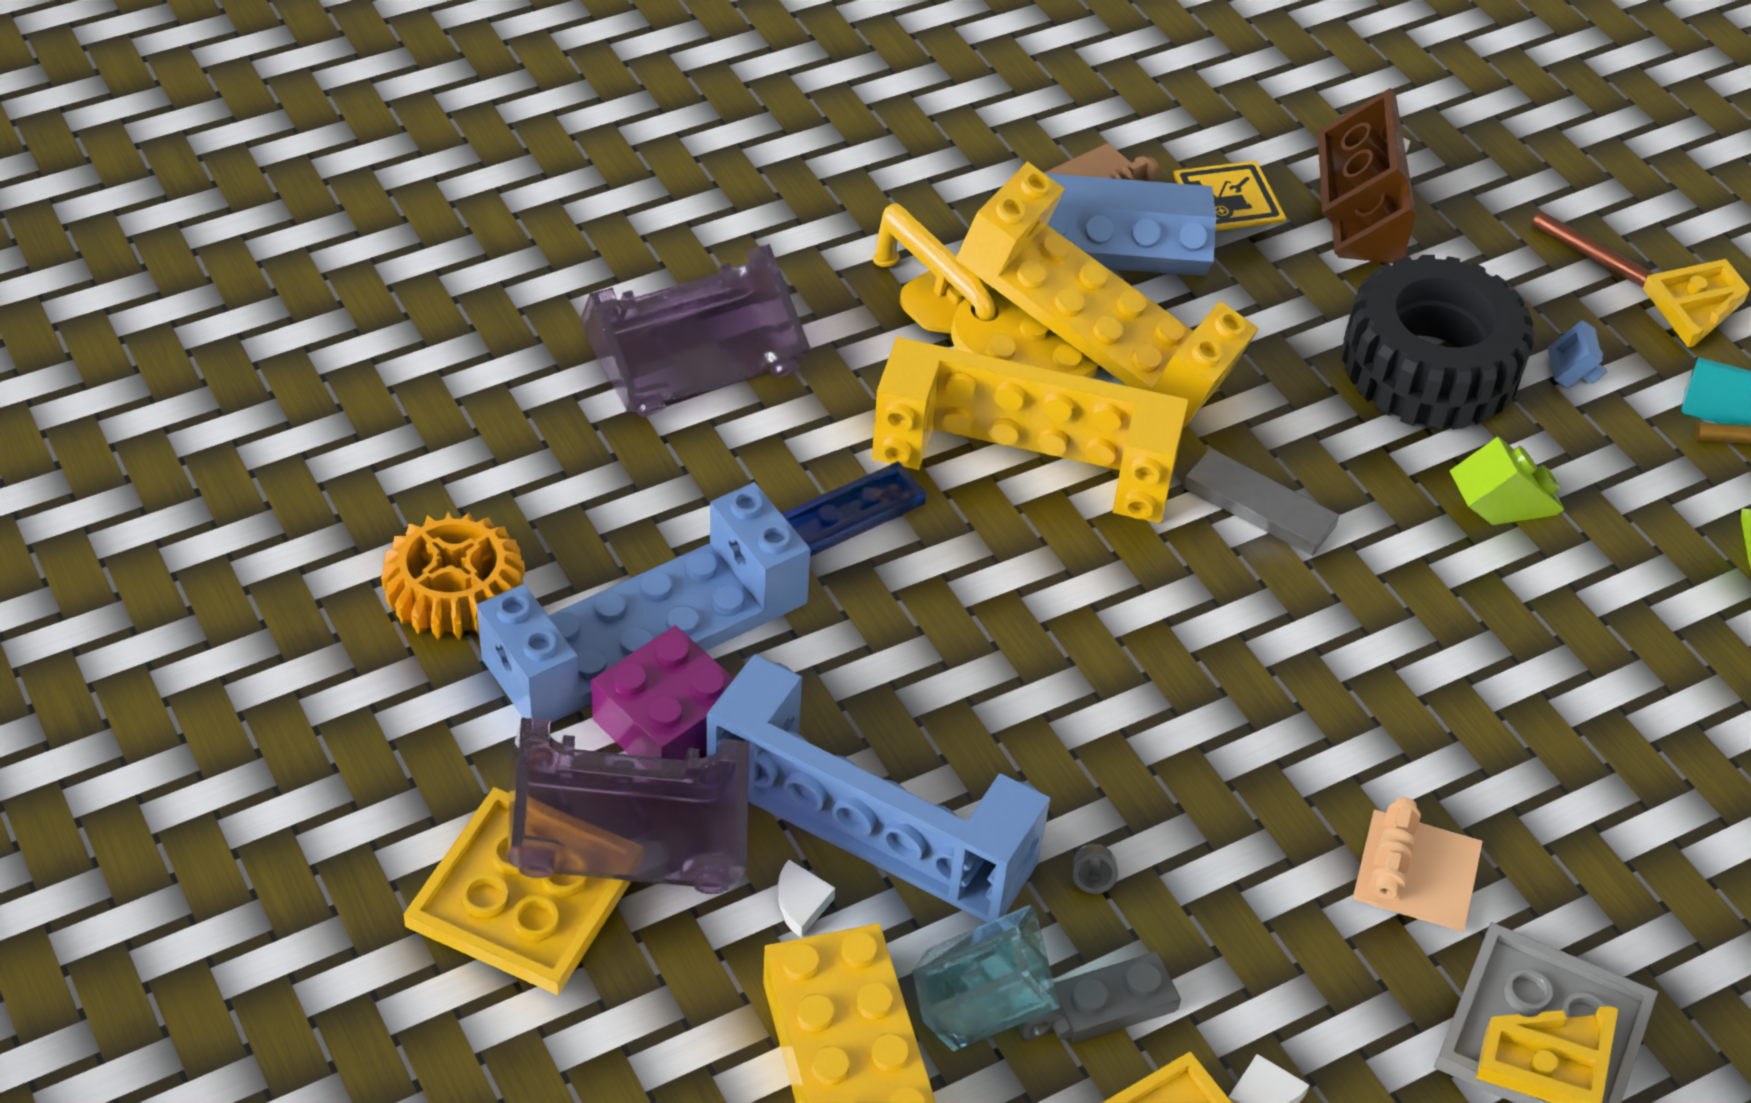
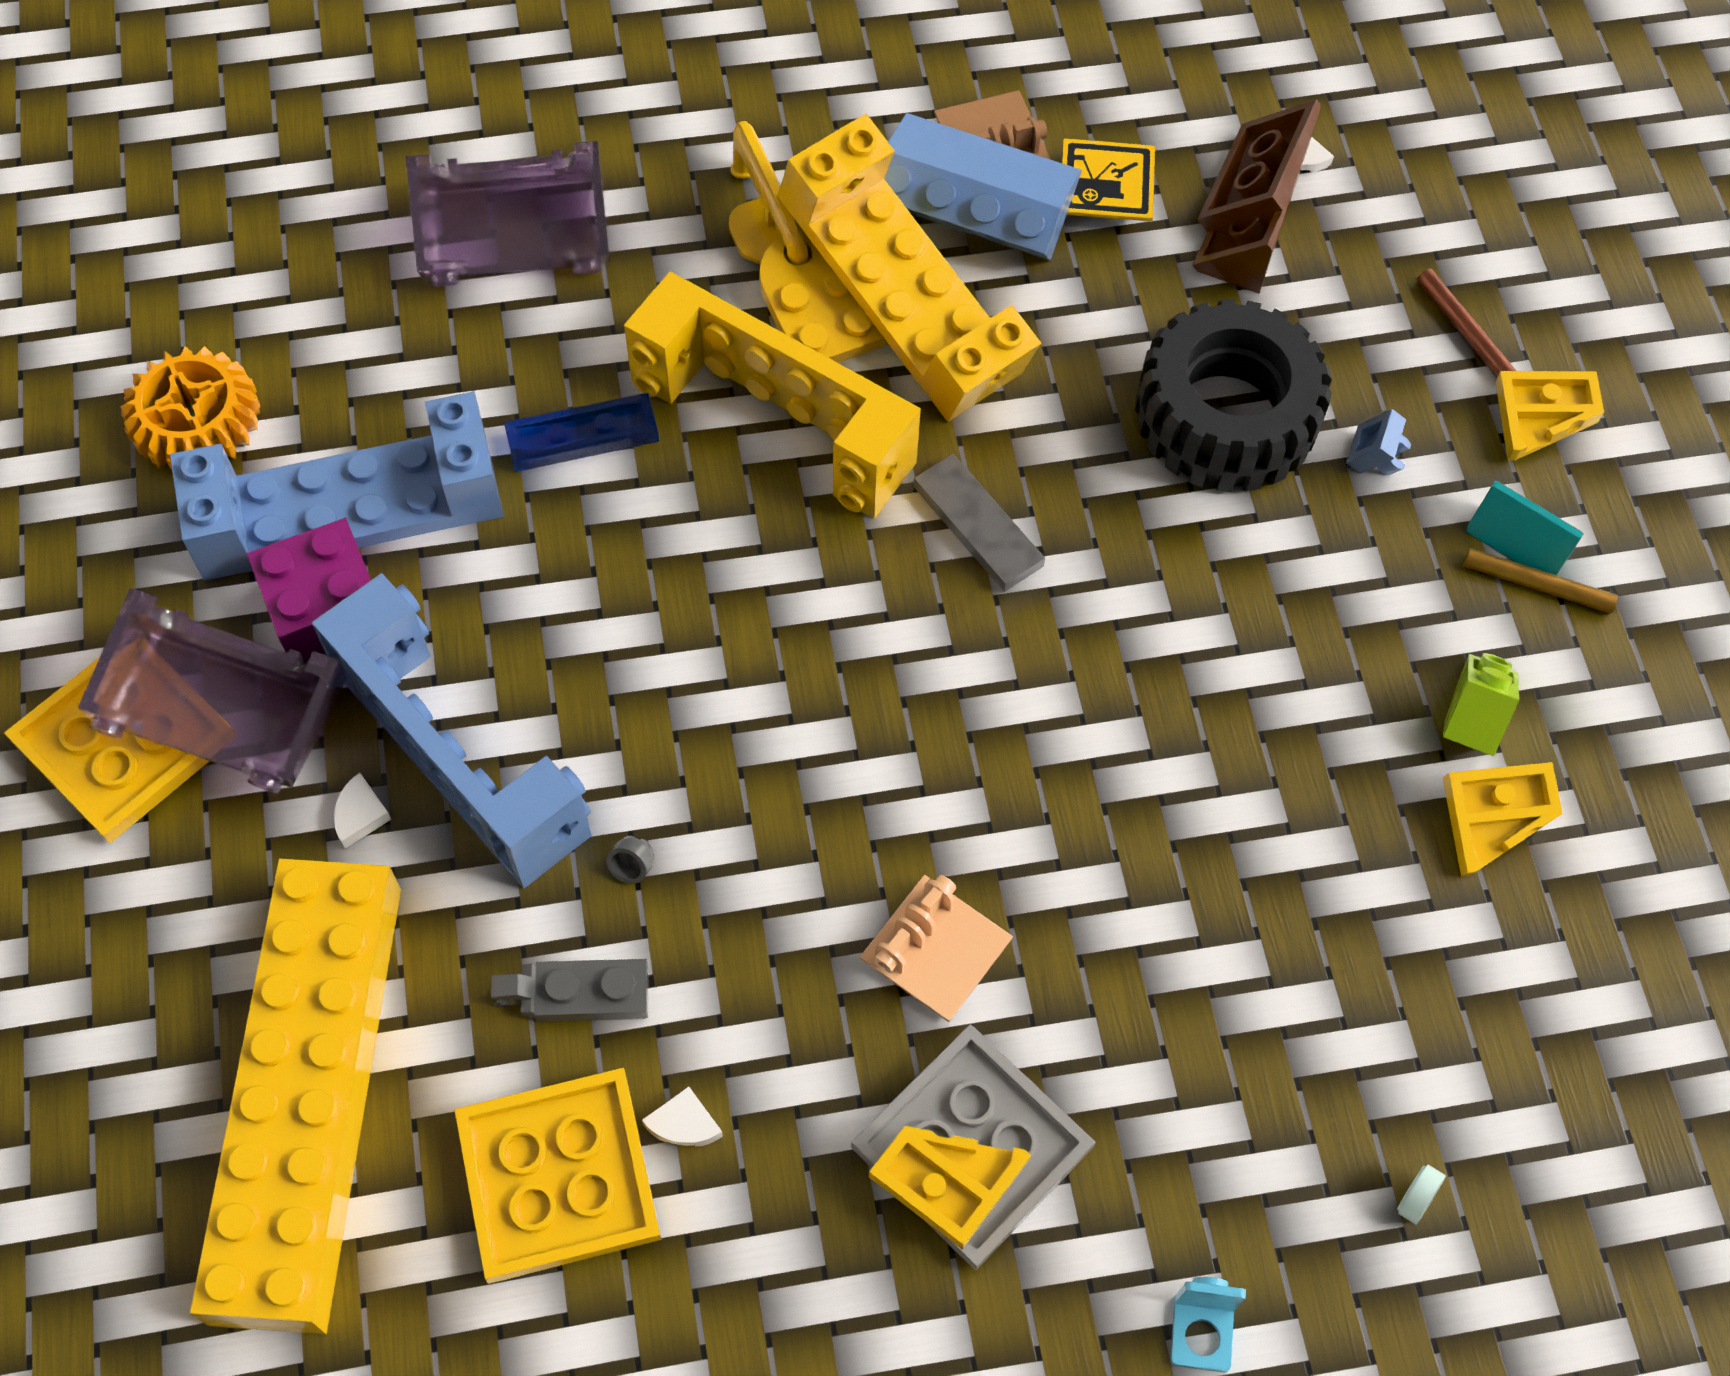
camera: 20 degrees right, 15 degrees up
clear light blue slope [912,905,1060,1052] -> none
lime slope [1450,436,1565,525] -> none

